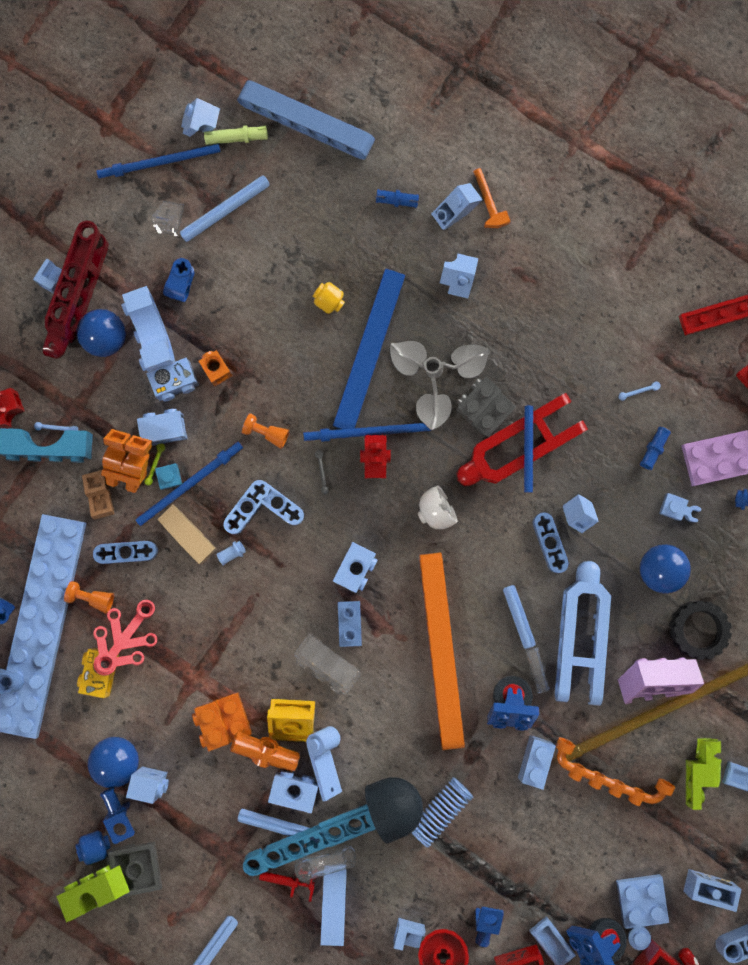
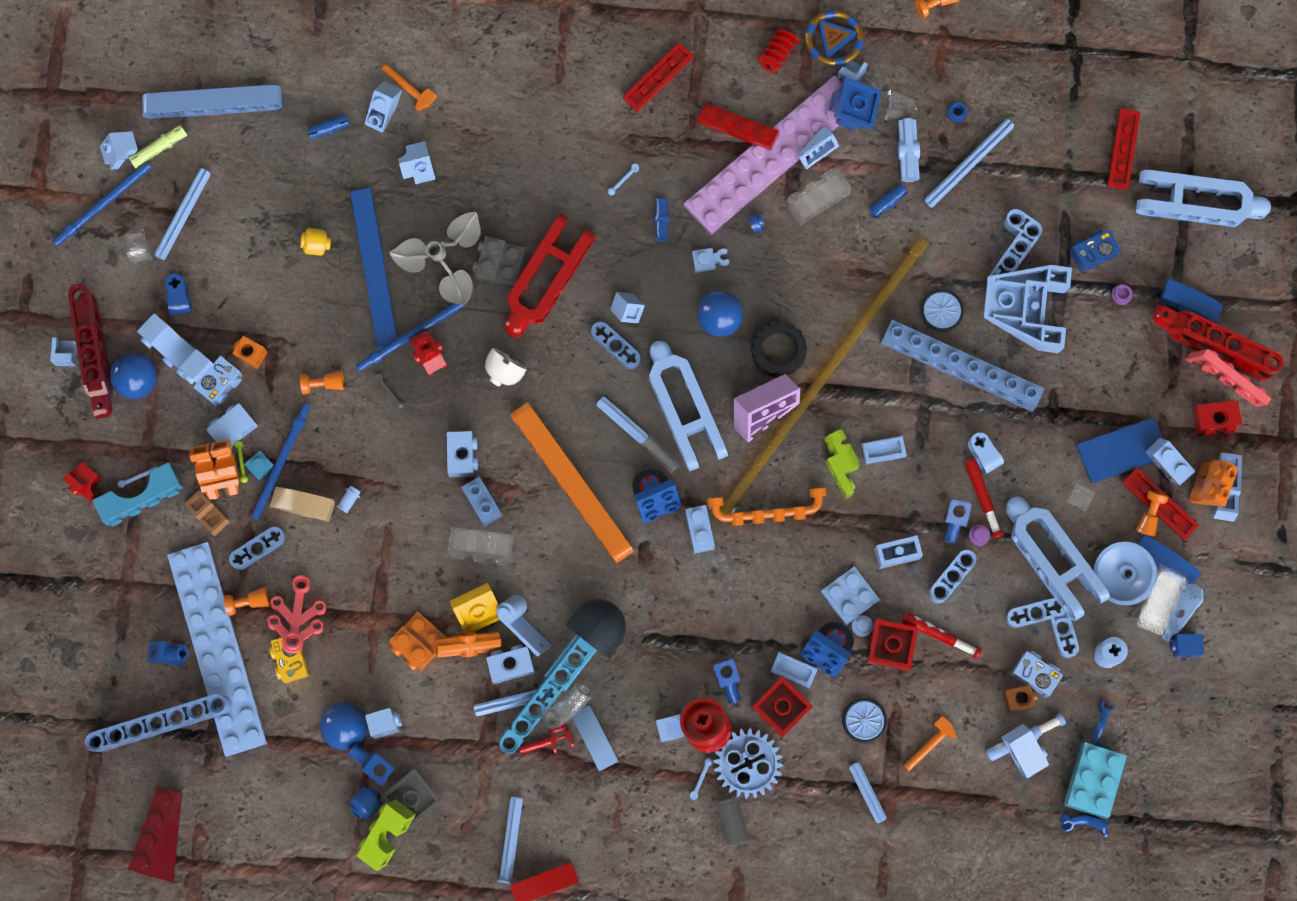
camera: 25 degrees left, 5 degrees down
light blue beam [224,480,304,534] -> none
light blue piece [412,777,473,847] -> none
blue bar [524,405,533,493] -> none

